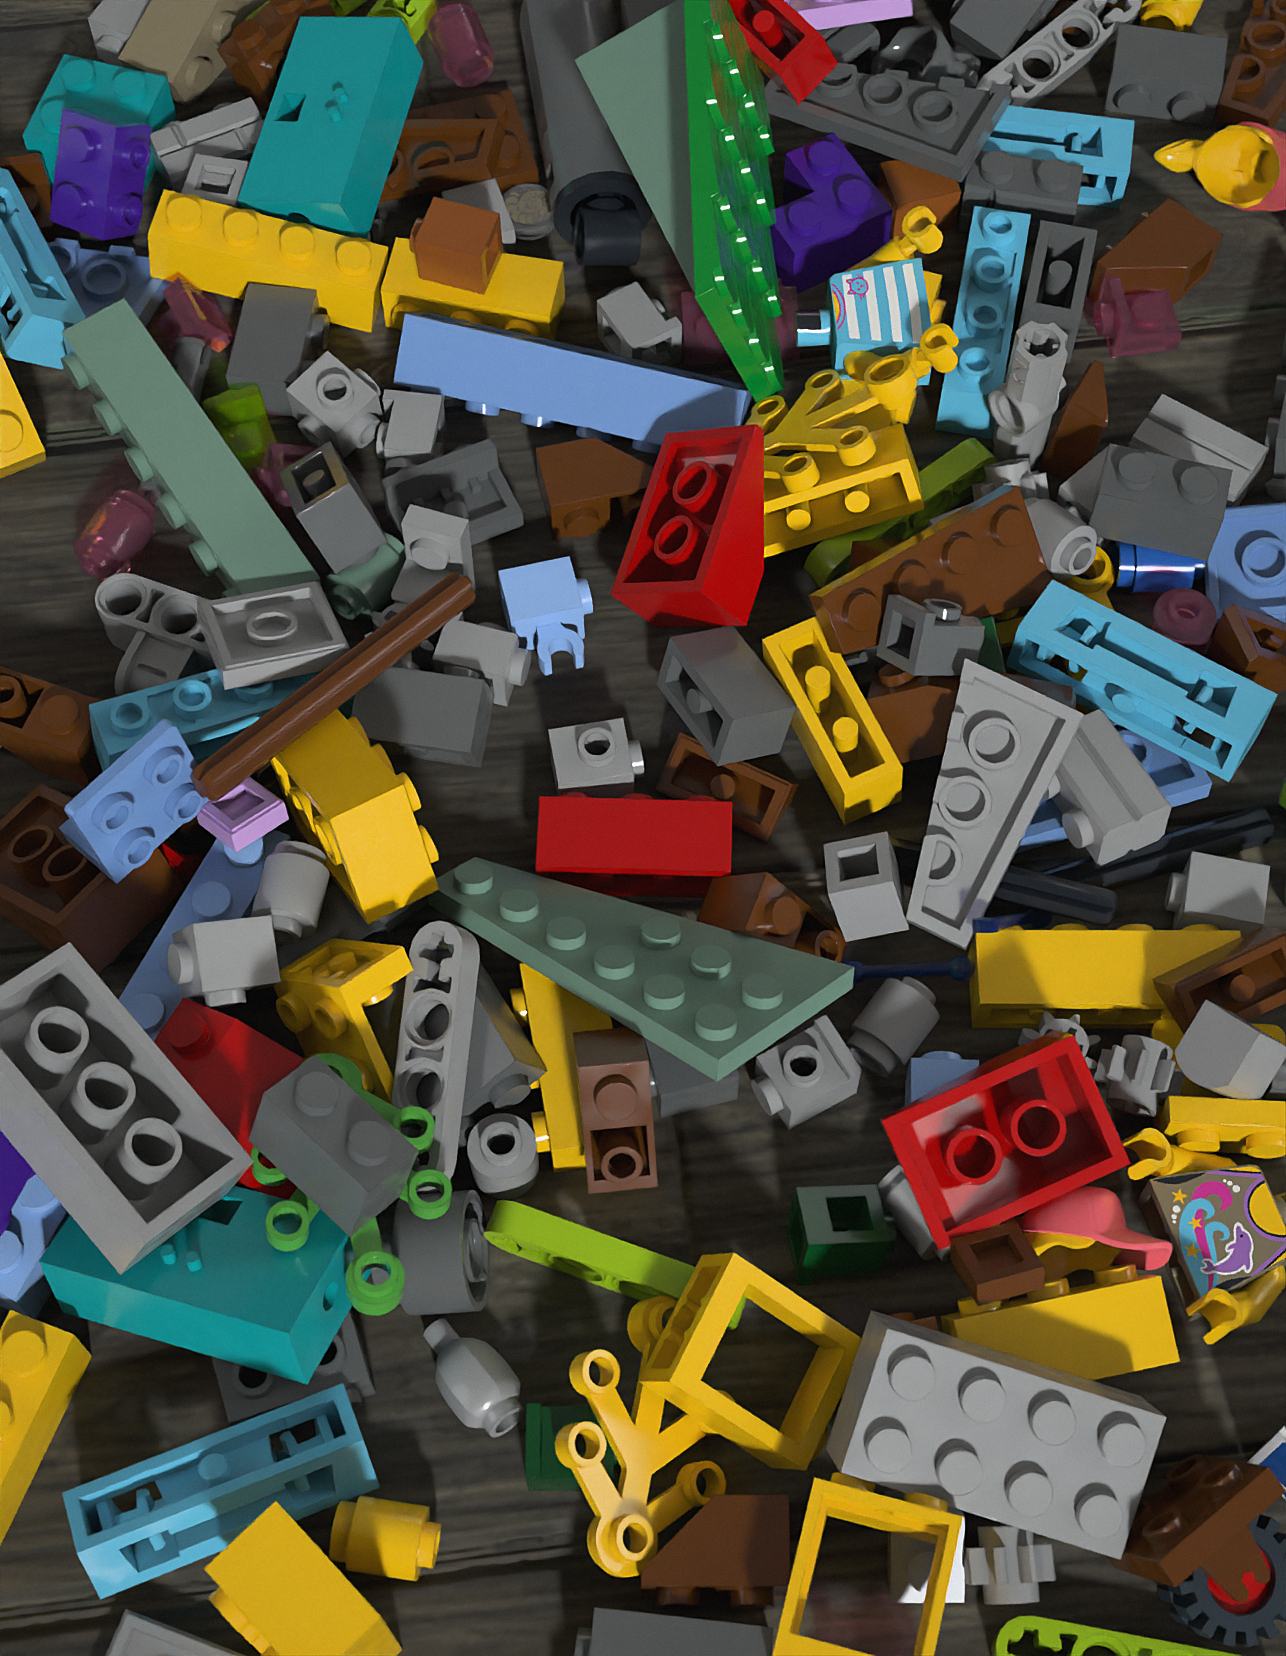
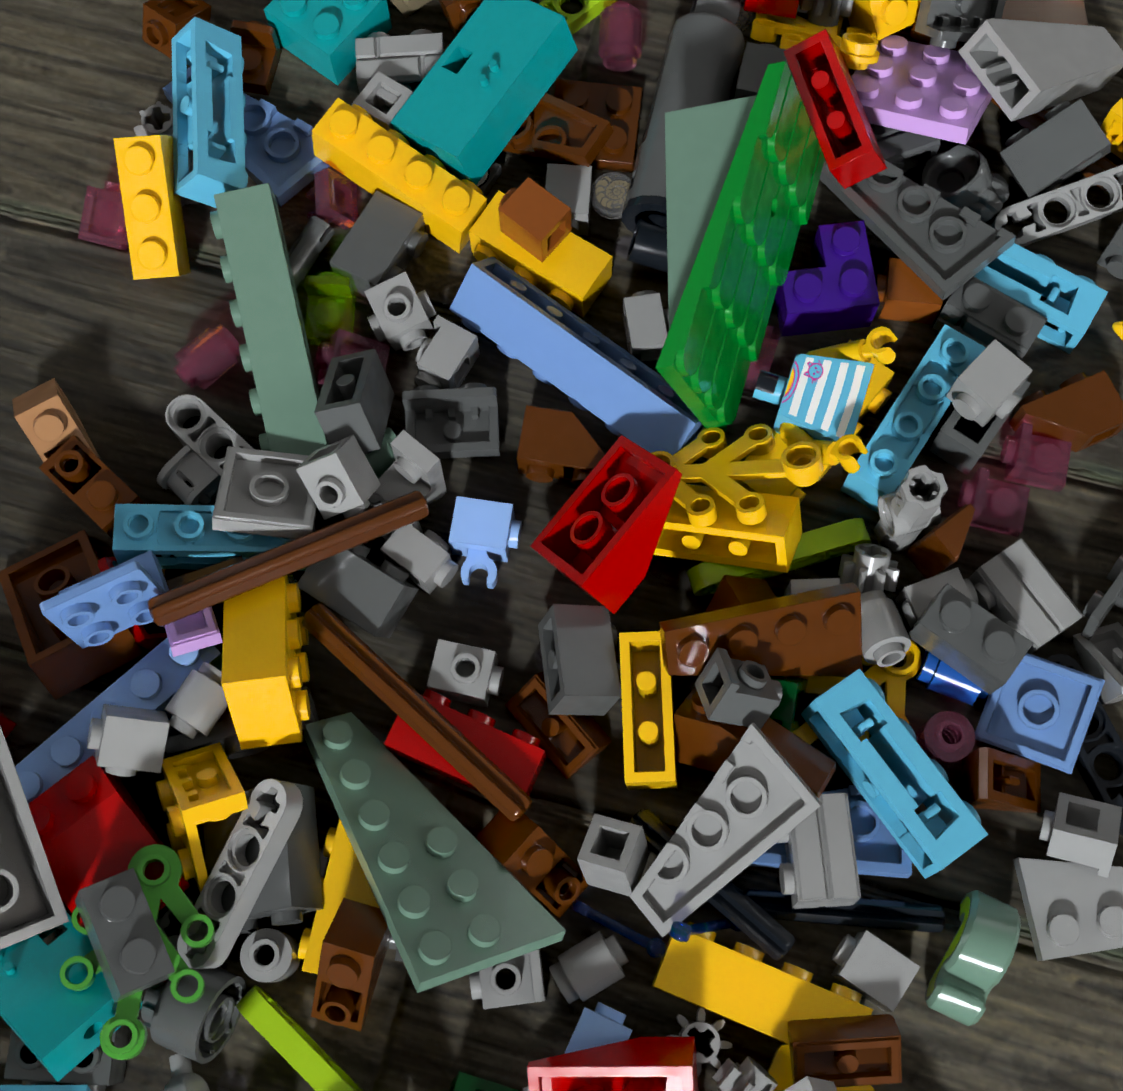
camera: 25 degrees right, 10 degrees up
dark purple bracket [49,108,151,240] -> none
none -> light grey brick [296,434,381,520]
none -> reddish brown axle [302,603,532,821]
none -> light grey brick [946,339,1033,427]
none -> clear pink bracket [958,467,1030,537]

